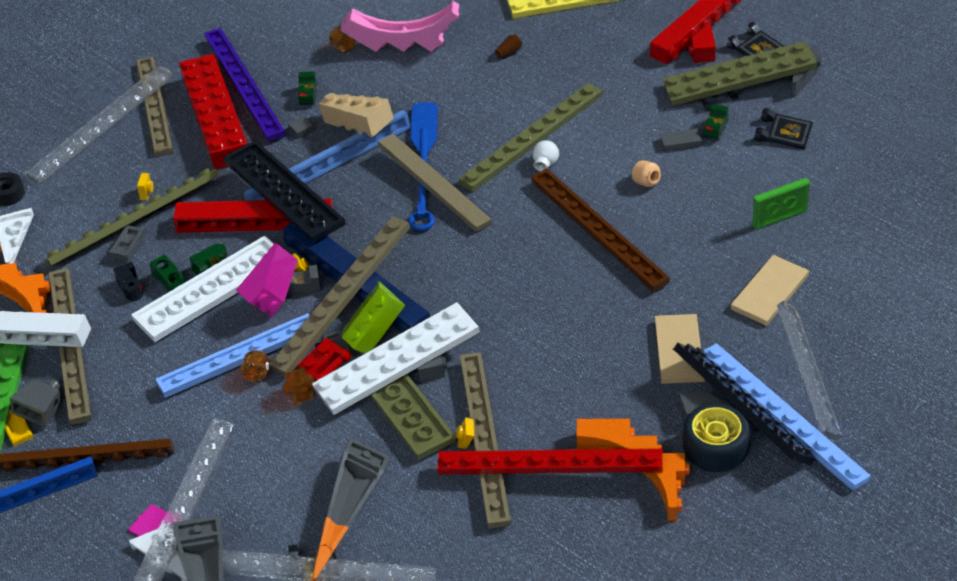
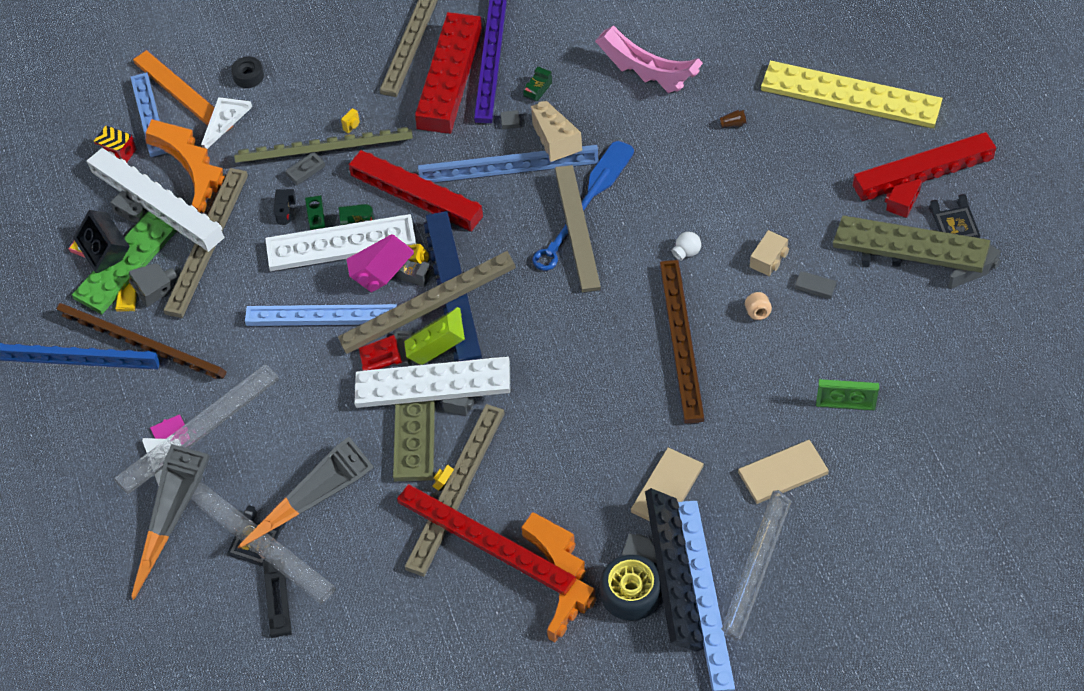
camera: 30 degrees right, 10 degrees up
clear plate [25,65,173,185] -> none
black plate [224,140,346,243] -> none
clear orange head [240,350,270,382] -> none
clear orange brick [282,367,314,405] -> none
clear orange head [329,26,356,52] -> none
olive plate [459,83,603,192] -> none
dark green leg [703,104,729,140] -> none
black flag [754,108,813,150] -> none
none -> tan brick [750,230,789,276]

